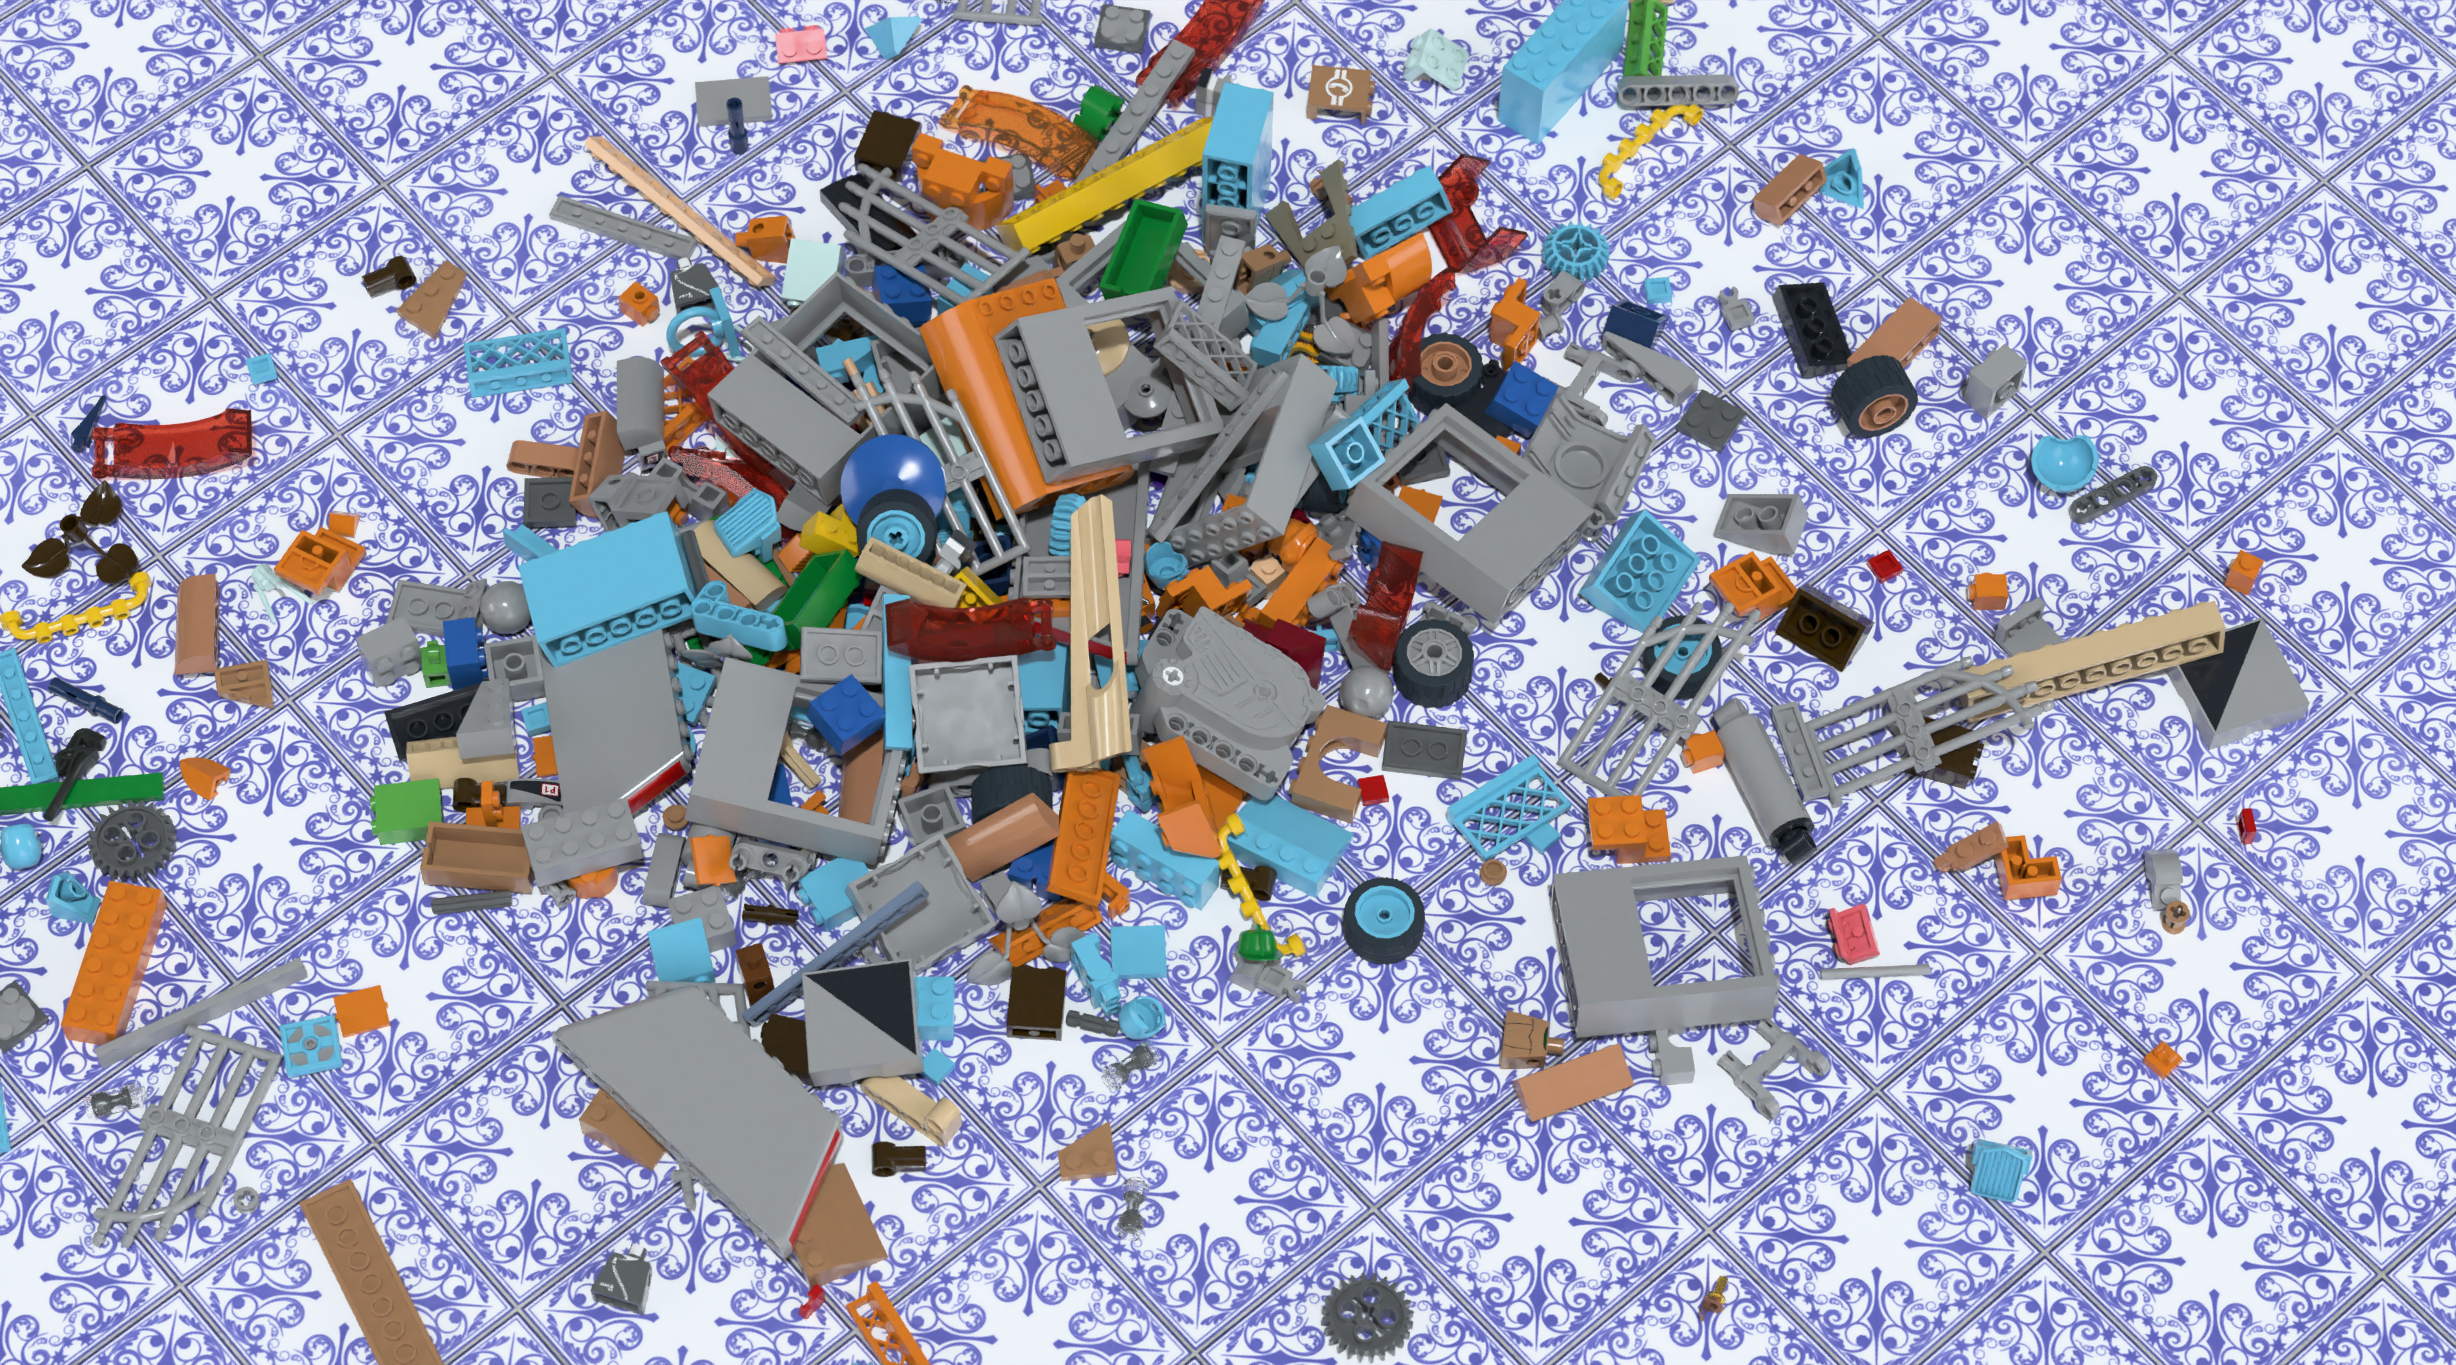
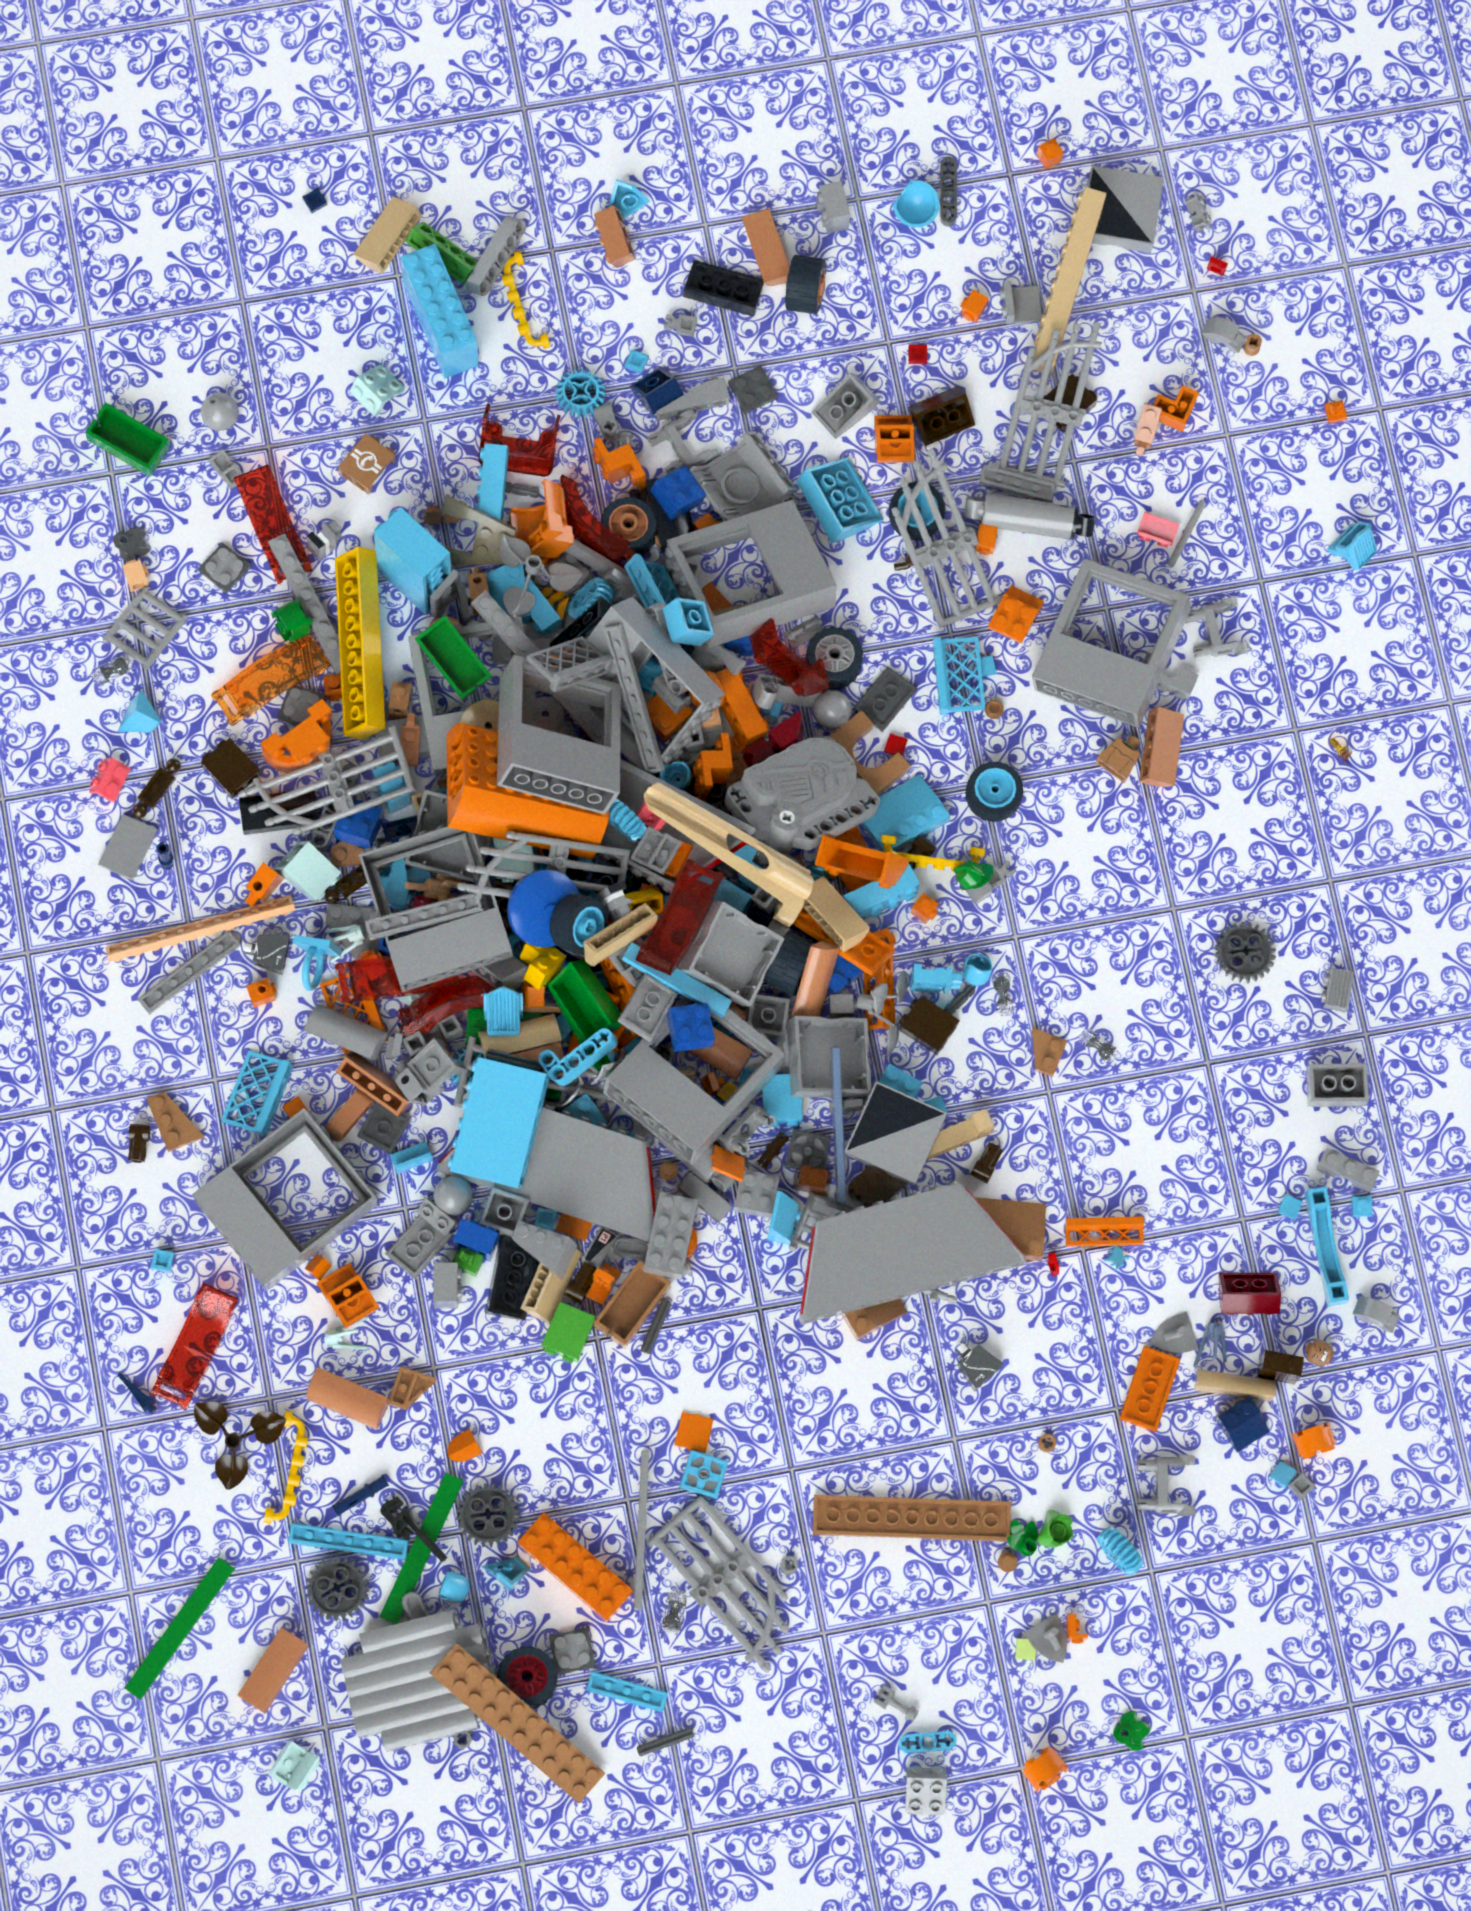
camera: 65 degrees left, 15 degrees up
medium azure tile [1110,925,1167,979] -> none
none -> dark brown plate [132,758,181,819]
none -> light grey panel [192,1108,378,1291]
none -> orange tile [282,1096,309,1118]
none -> dark grey piece [785,1129,831,1170]
none -> tan brick [803,876,870,952]
none -> orange brick [911,893,939,924]
none -> light grey hinge [1185,192,1212,232]

